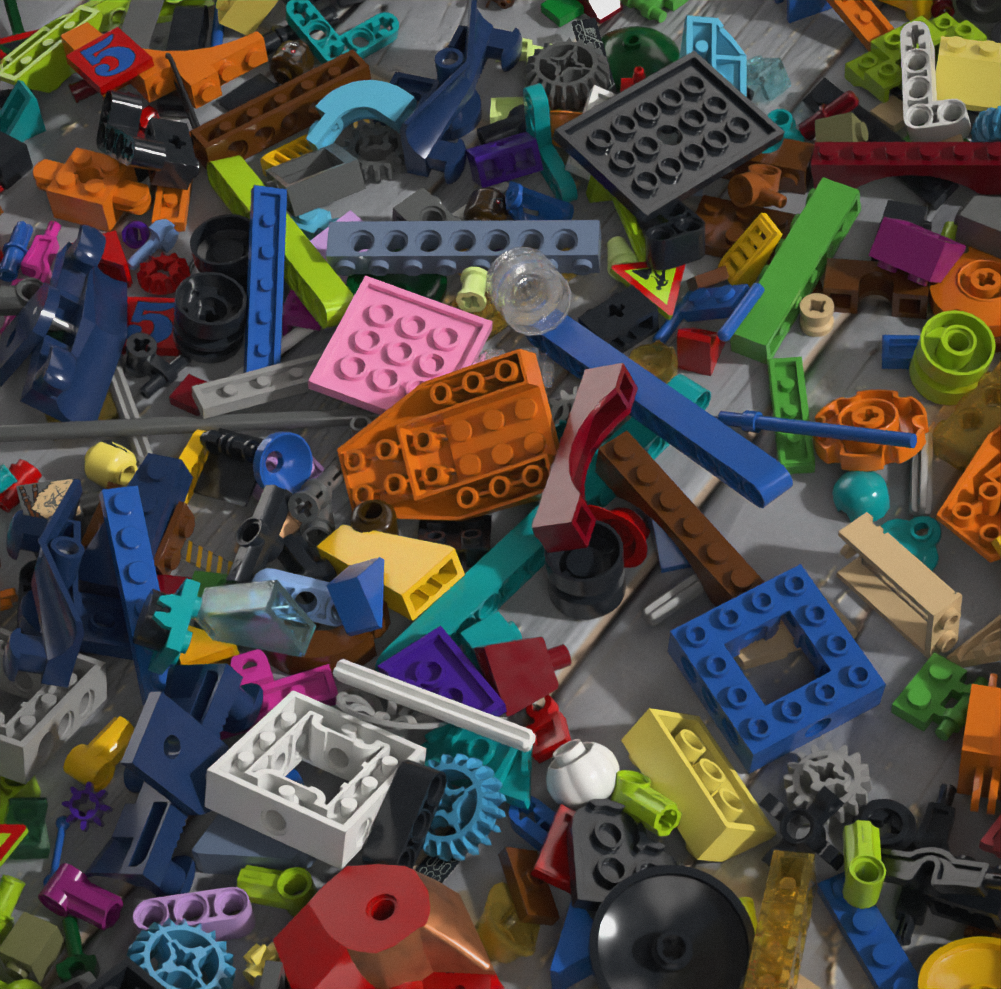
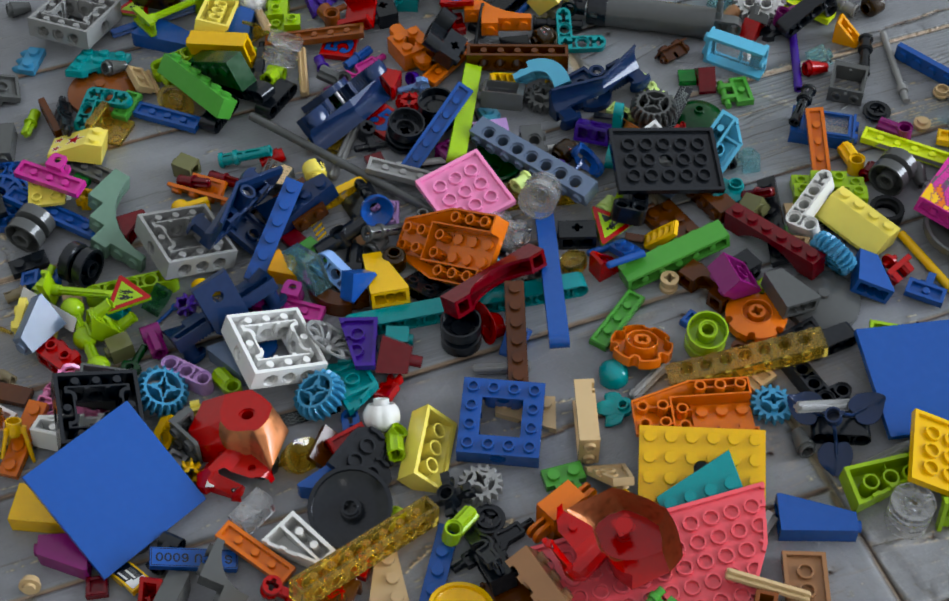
camera: 30 degrees right, 0 degrees up
teal piece [133,578,202,675] -> none
white axle [333,659,536,752] -> none
black beam [362,759,447,869] -> none
blue bar [718,410,917,448] -> none
dark orange piece [728,164,787,209] -> none

